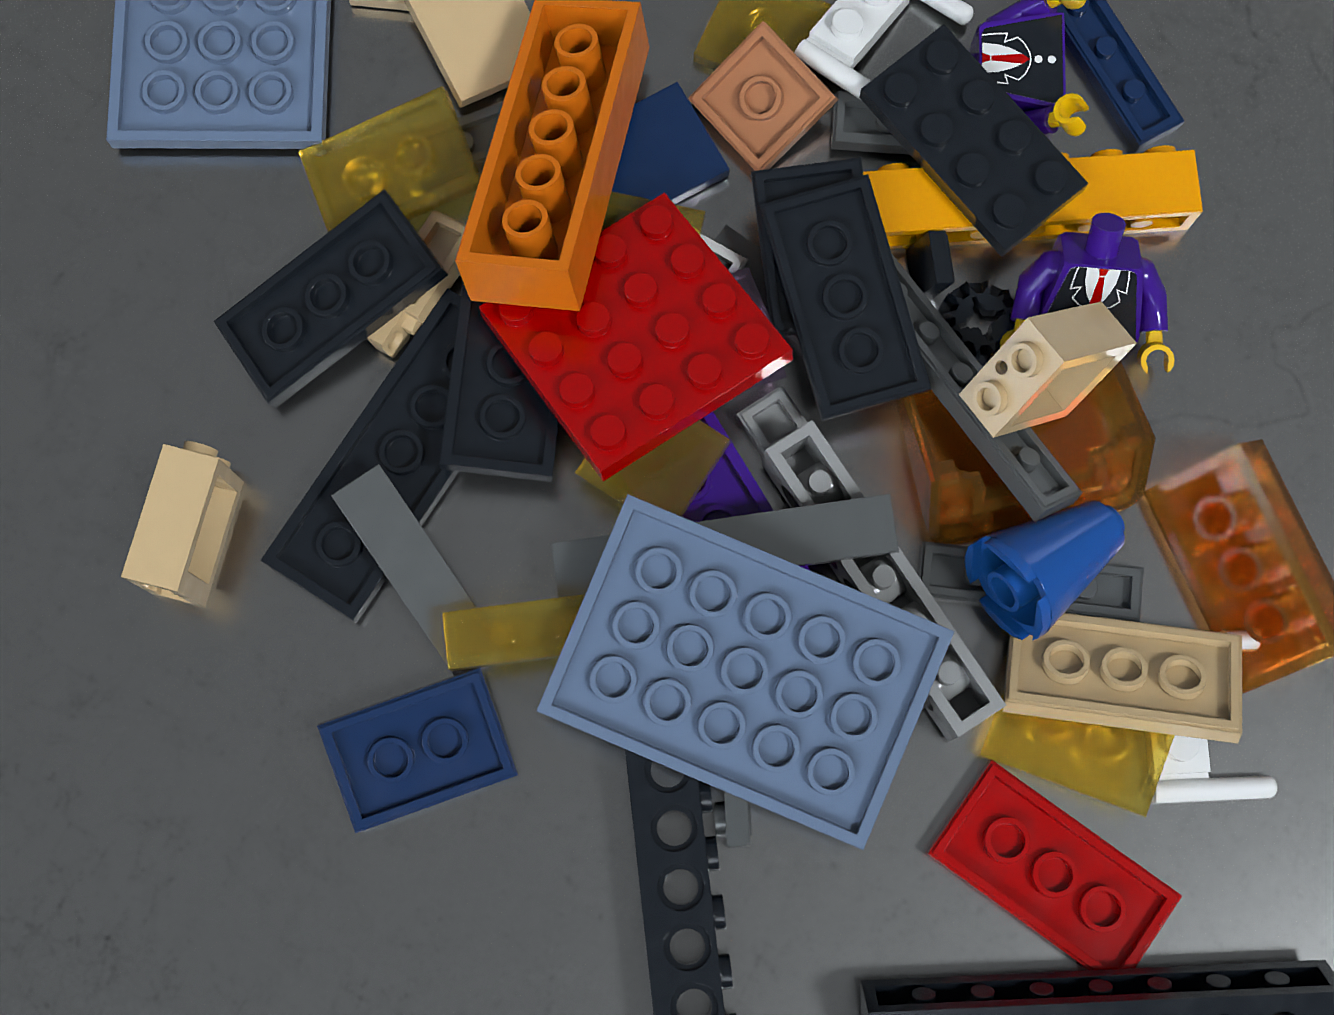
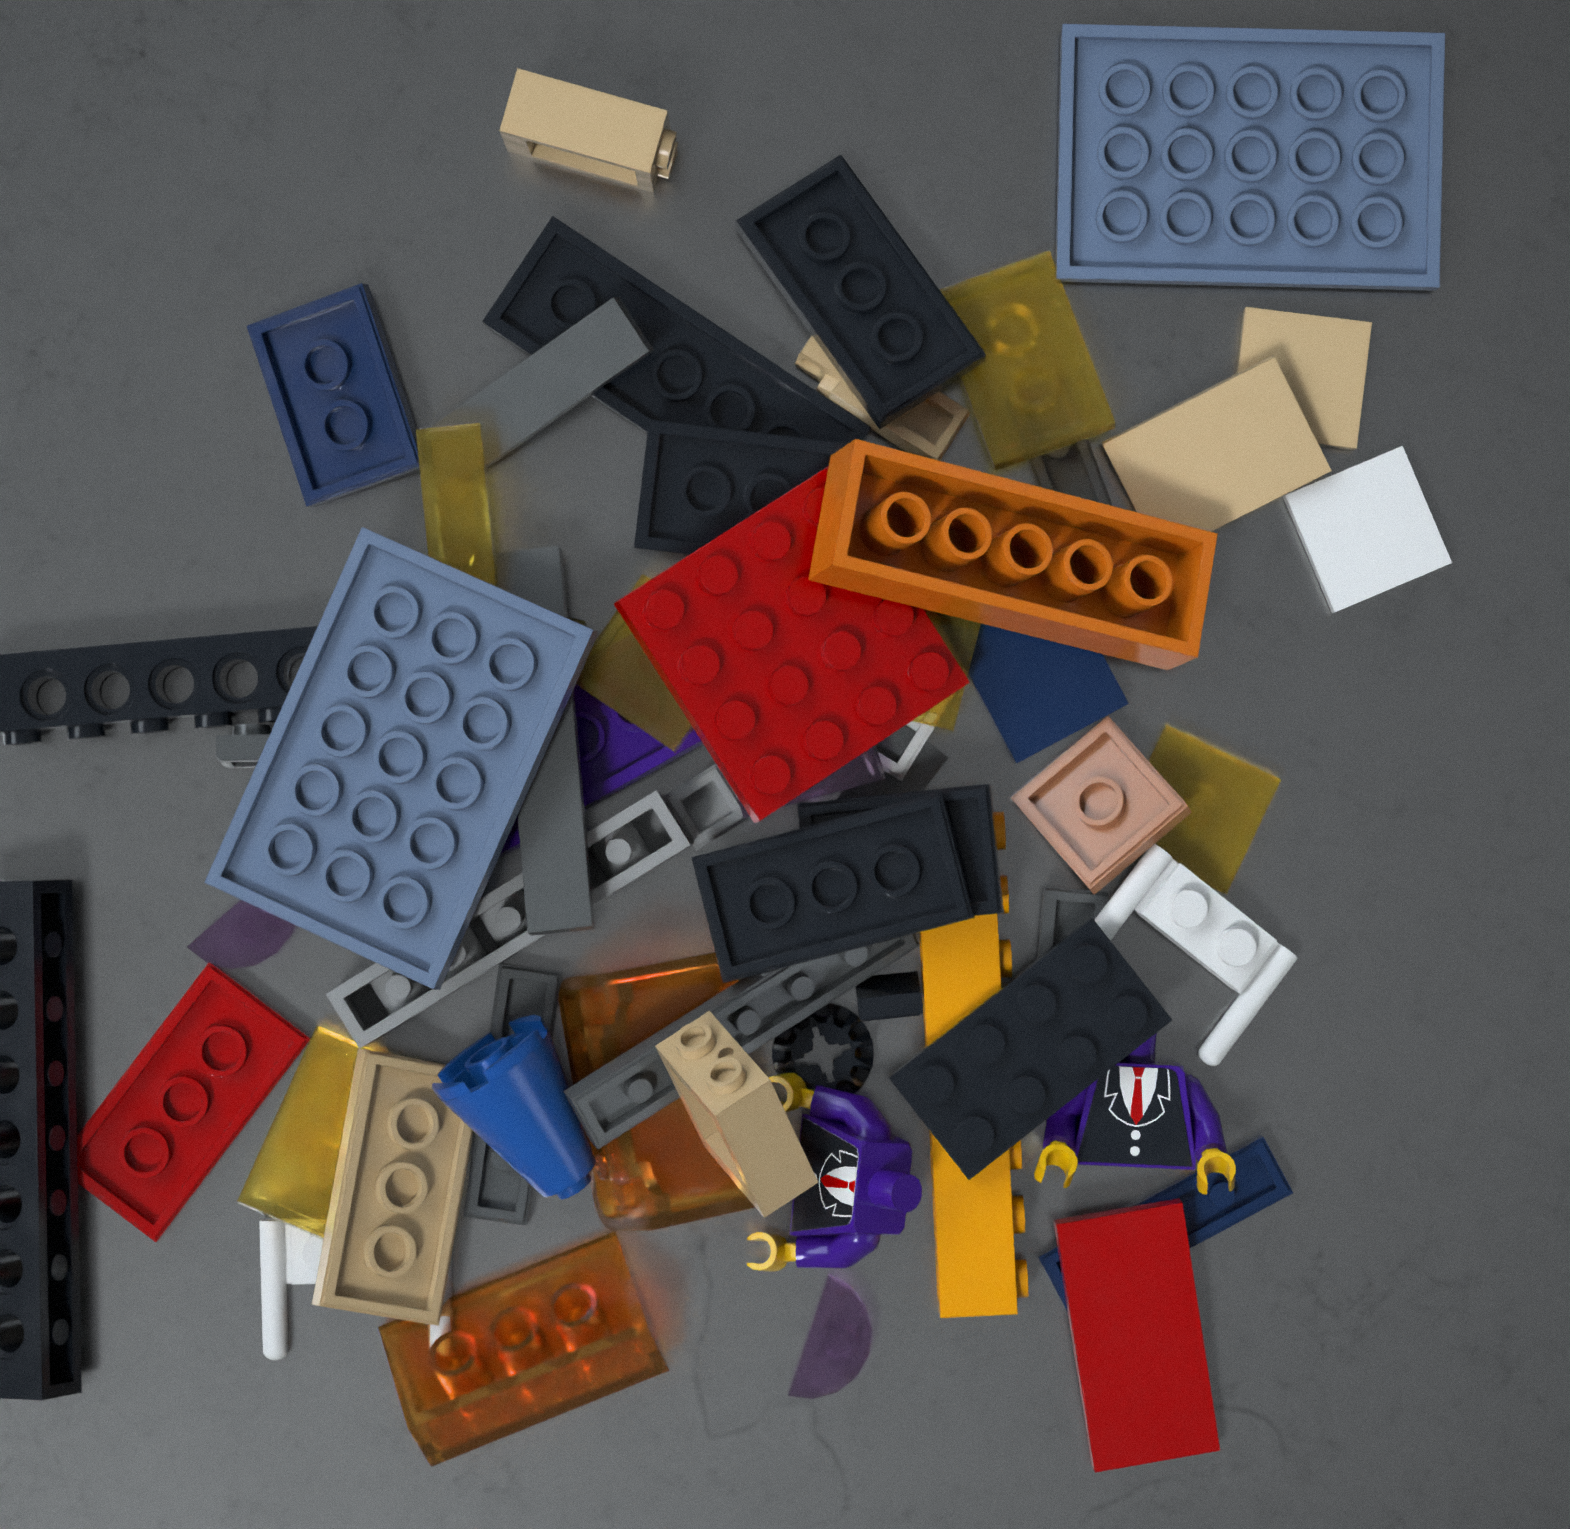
camera: 90 degrees right, 10 degrees up
none -> clear purple plate [187,900,296,969]
none -> clear purple plate [788,1272,872,1399]
none -> red tile [1053,1198,1220,1473]

